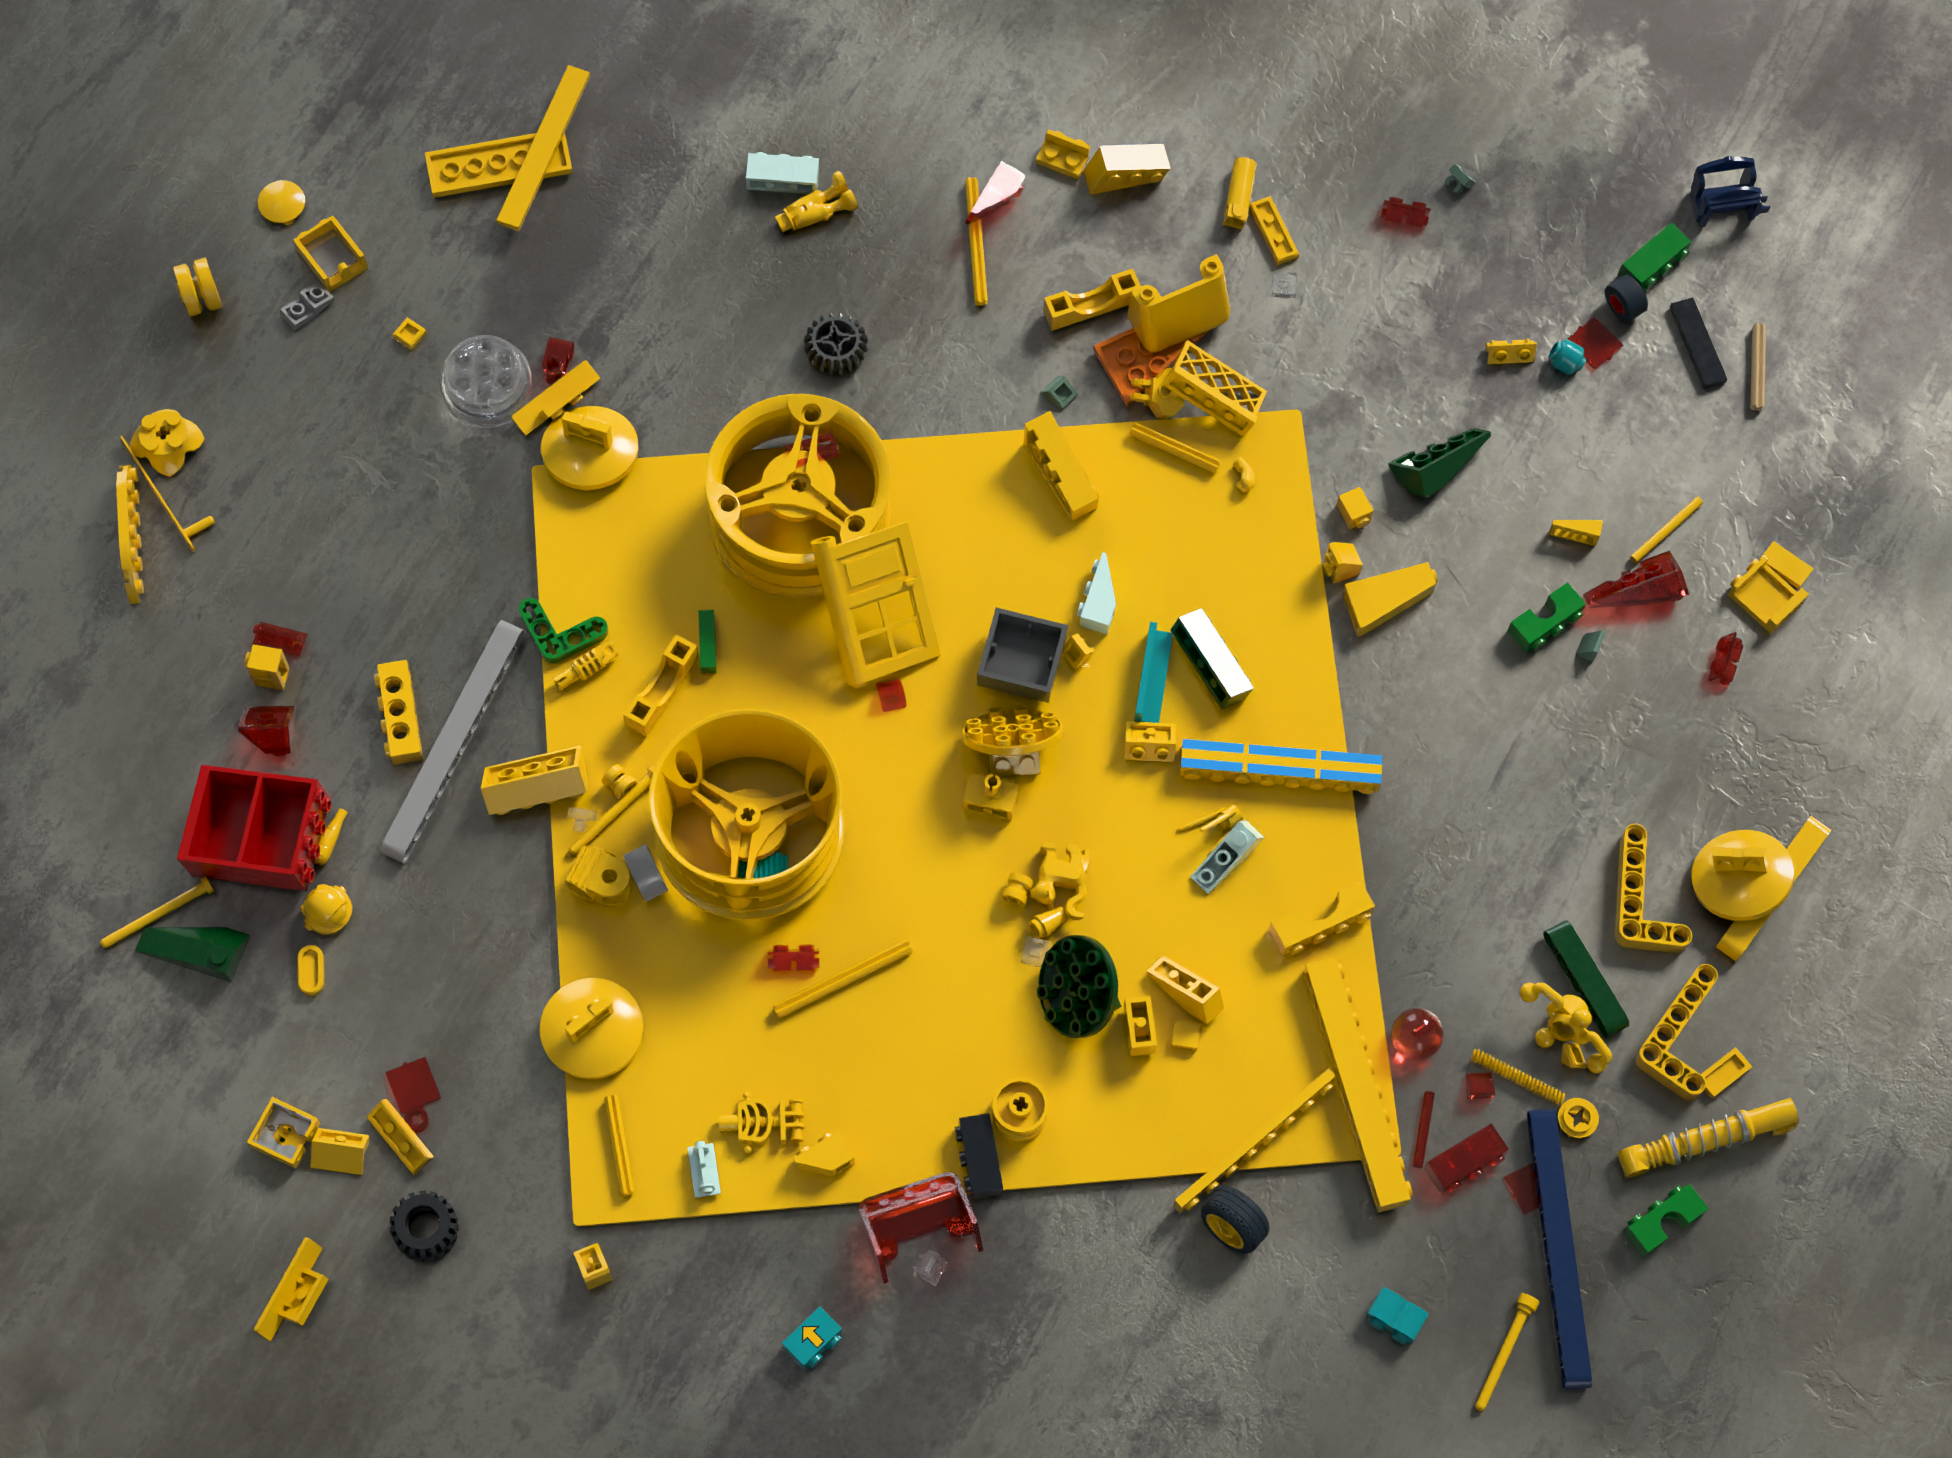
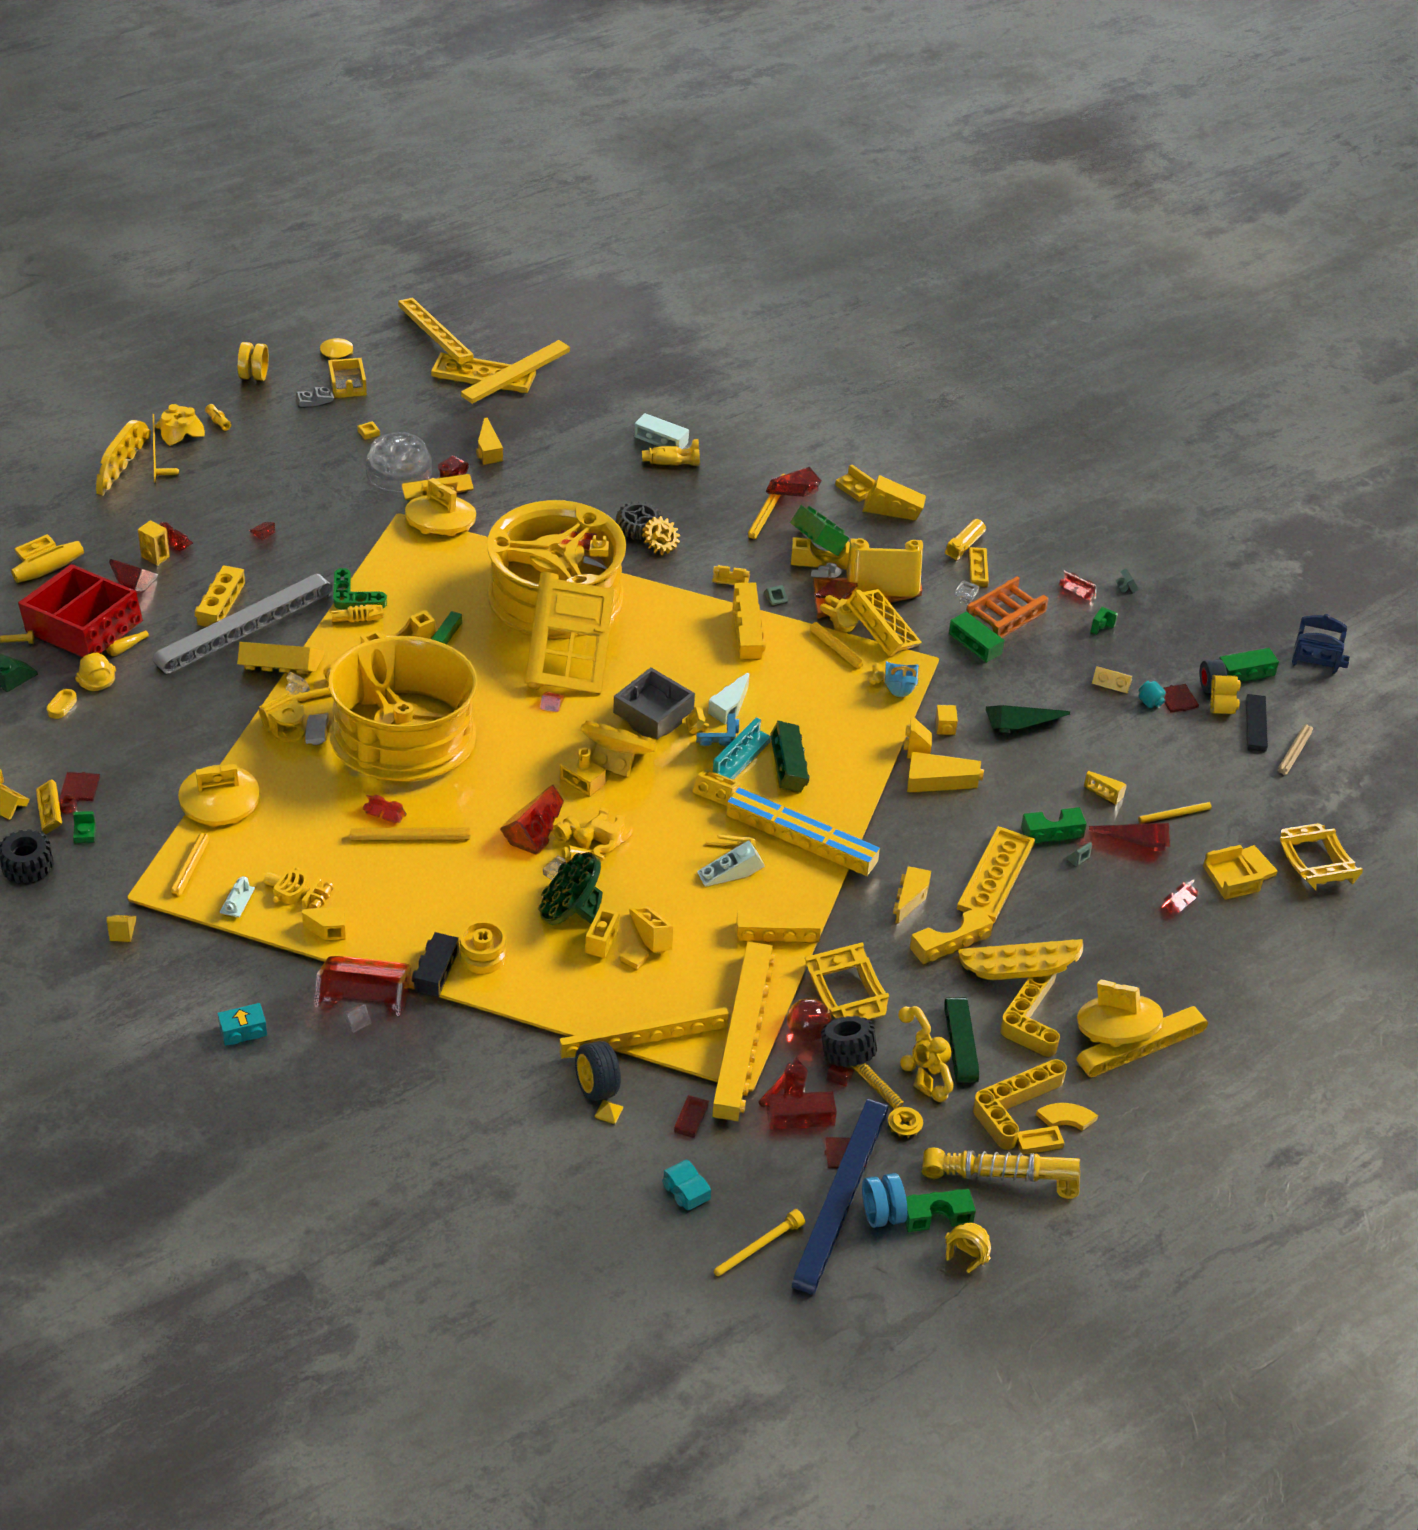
camera: 25 degrees right, 25 degrees down
none -> yellow plate [11,534,84,583]
none -> green bracket [73,811,96,843]
none -> yellow pin [205,404,232,431]
none -> clear red slope [250,522,276,540]
none -> yellow plate [398,298,474,364]
none -> yellow slope [476,418,503,465]
none -> clear red wedge [500,785,564,855]
none -> yellow tile [590,535,609,557]
none -> yellow slope [595,1100,624,1124]
none -> yellow gear [642,516,680,555]
none -> clear red tile [674,1095,709,1138]
none -> dark azure bracket [696,714,739,746]
none -> yellow hinge [712,565,750,585]
none -> clear red hinge [782,1057,808,1099]
none -> green wedge [790,505,849,556]
none -> yellow wedge [804,942,890,1021]
none -> light grey slope [811,563,842,578]
none -> clear red piece [815,580,858,600]
none -> black tyre [821,1016,877,1067]
none -> dark azure wheel [862,1173,907,1228]
none -> dark azure helmet [885,661,919,697]
none -> yellow slope [893,866,931,923]
none -> yellow arch [910,906,994,964]
none -> yellow helmet [945,1223,991,1273]
none -> green brick [948,611,1005,663]
none -> yellow plate [957,826,1035,923]
none -> yellow plate [958,939,1083,980]
none -> orange fence [966,576,1049,638]
none -> yellow tile [1036,1103,1098,1131]
none -> green bracket [1090,607,1118,635]
none -> yellow brick [1210,675,1241,714]
none -> yellow wedge [1280,823,1363,890]

